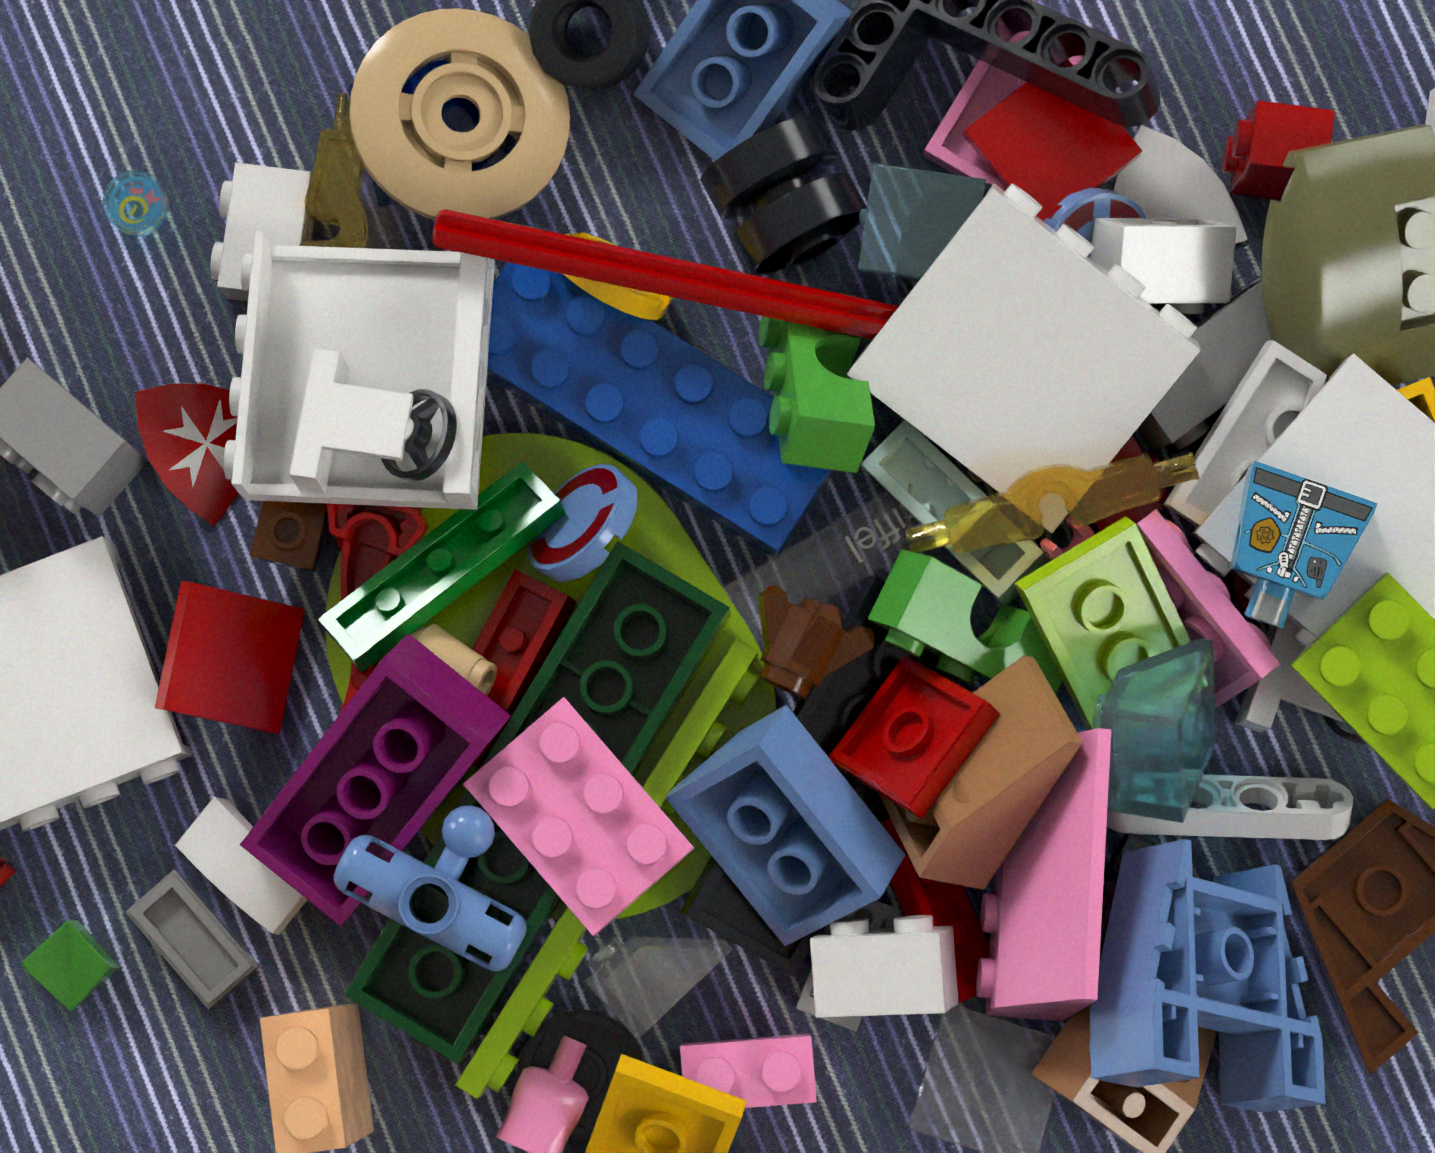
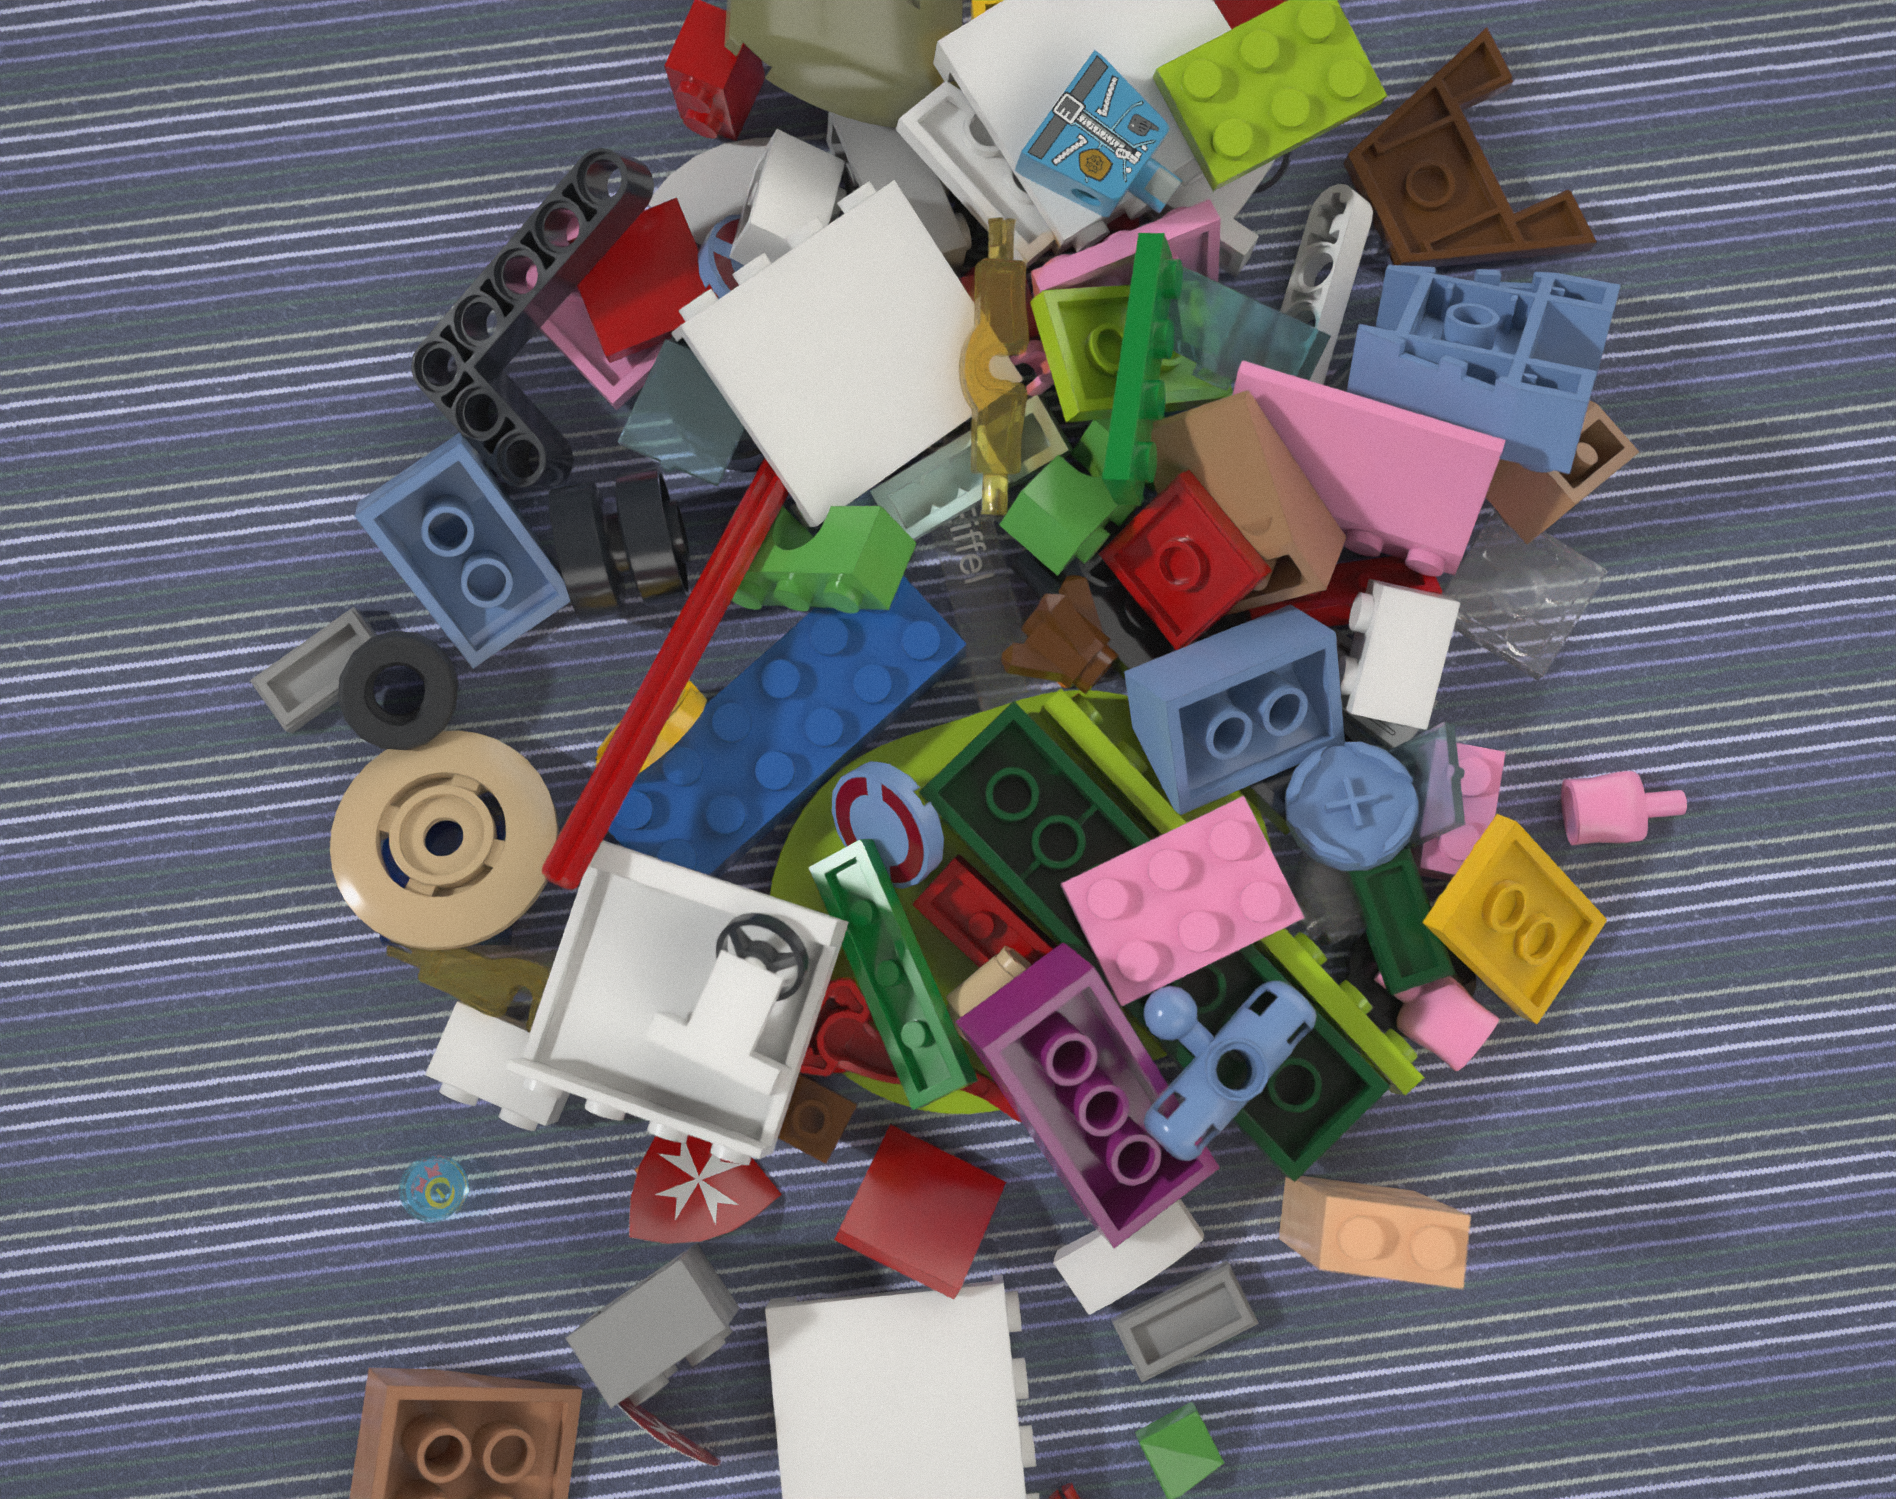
camera: 75 degrees left, 0 degrees up
none -> green plate [1102,233,1183,506]
none -> medium blue tile [1285,742,1419,871]
none -> dark green tile [1344,848,1455,995]
none -> clear light blue piece [1387,722,1465,851]

